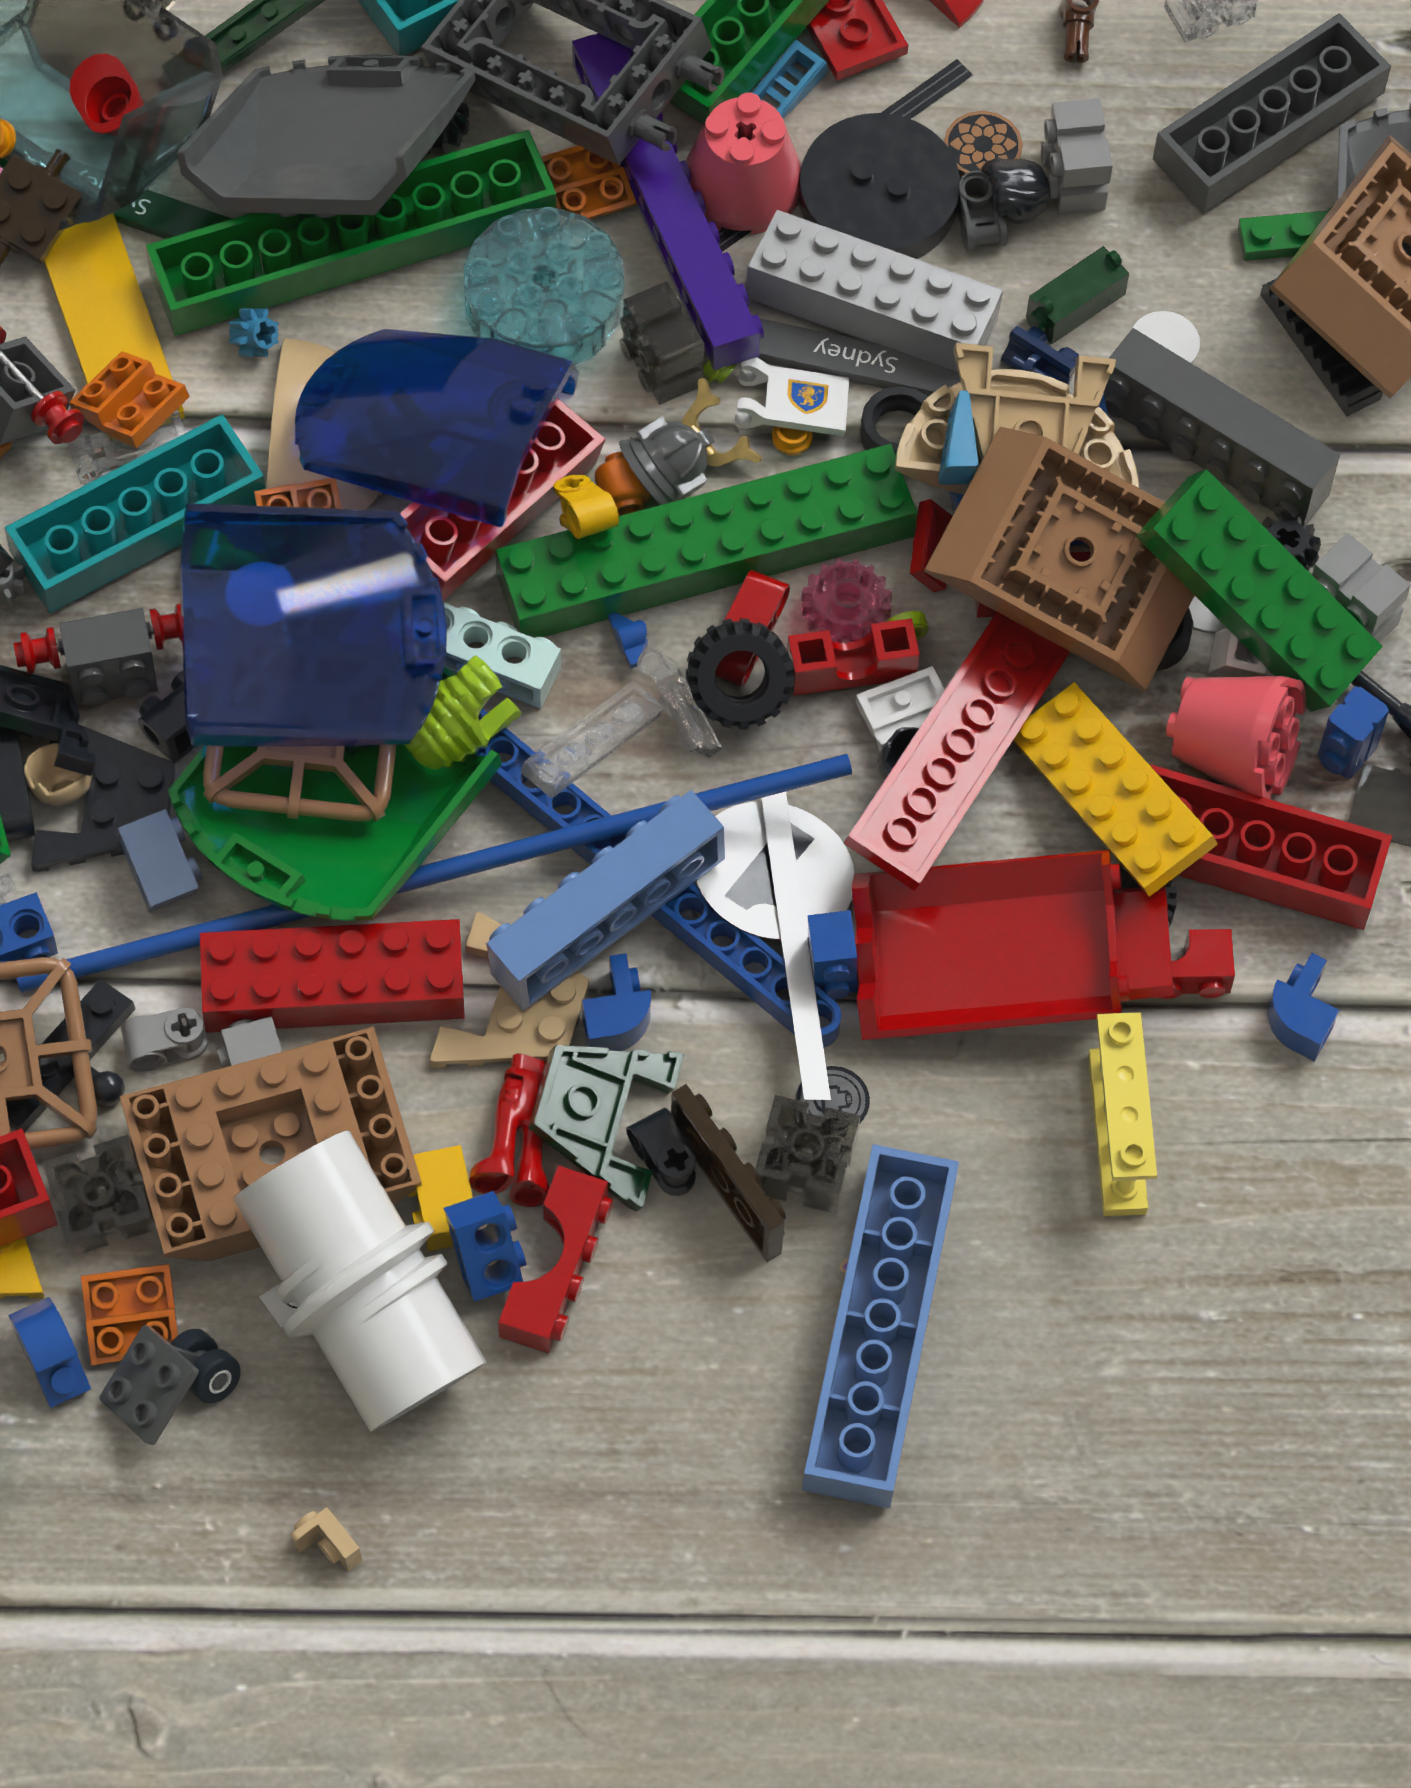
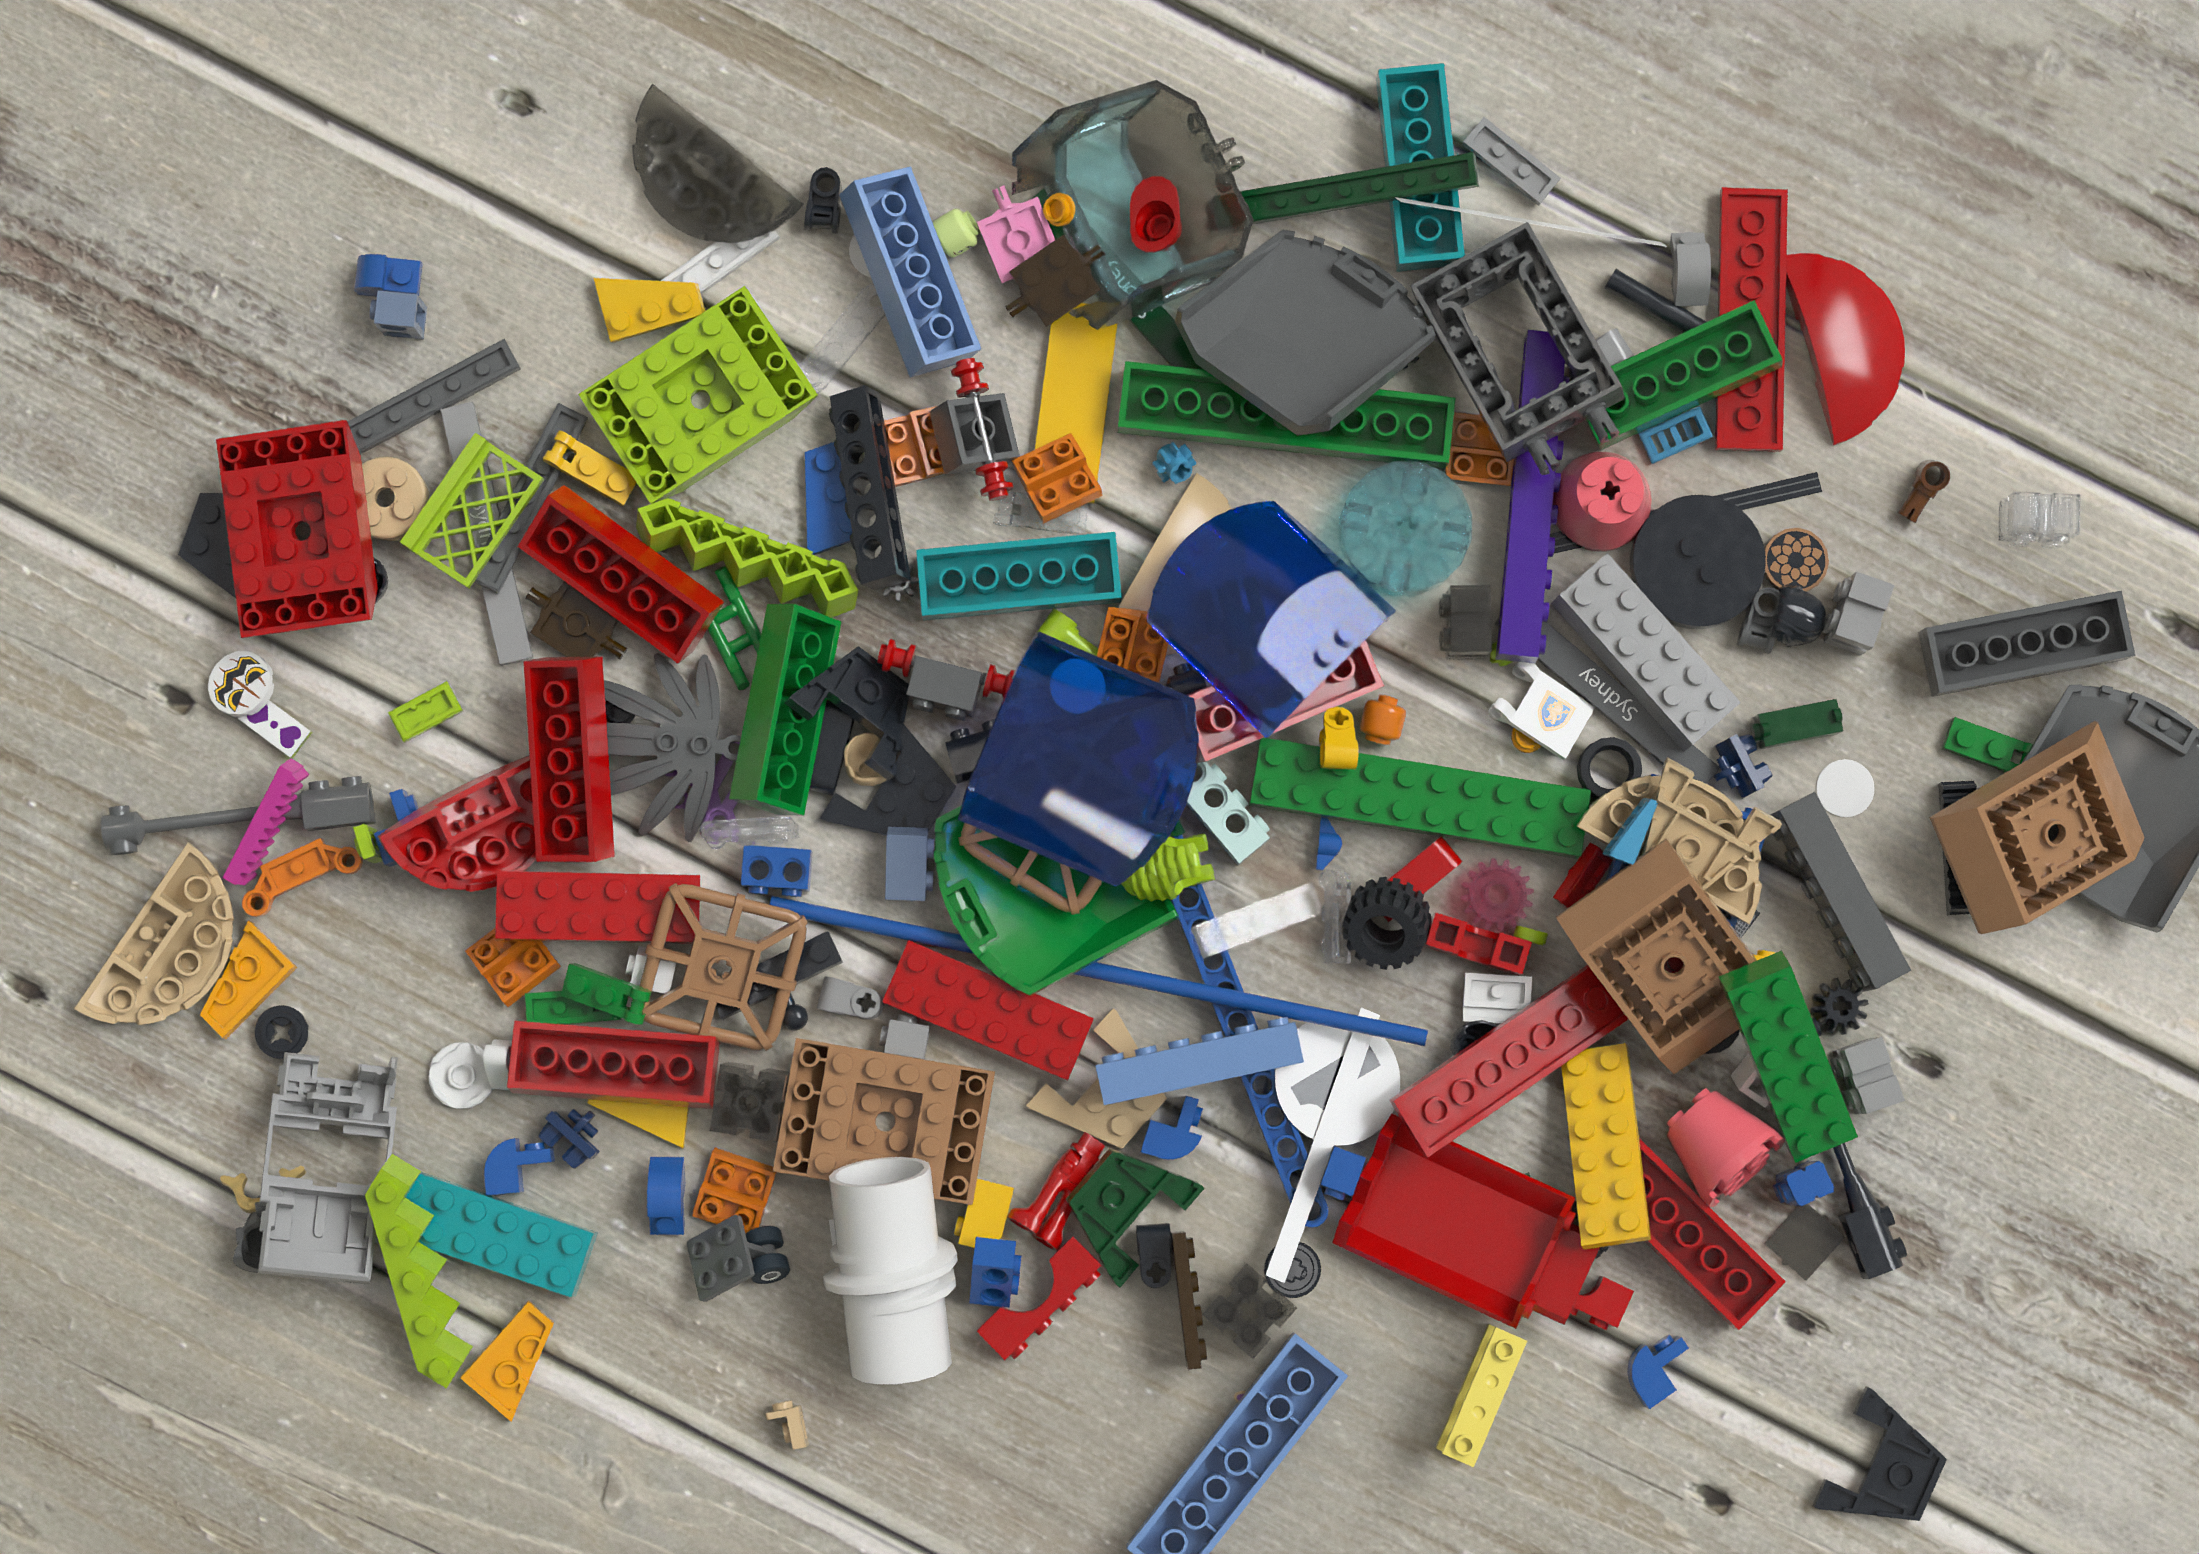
camera: 25 degrees right, 20 degrees up
dark grey helmet [619,378,763,505] -> none

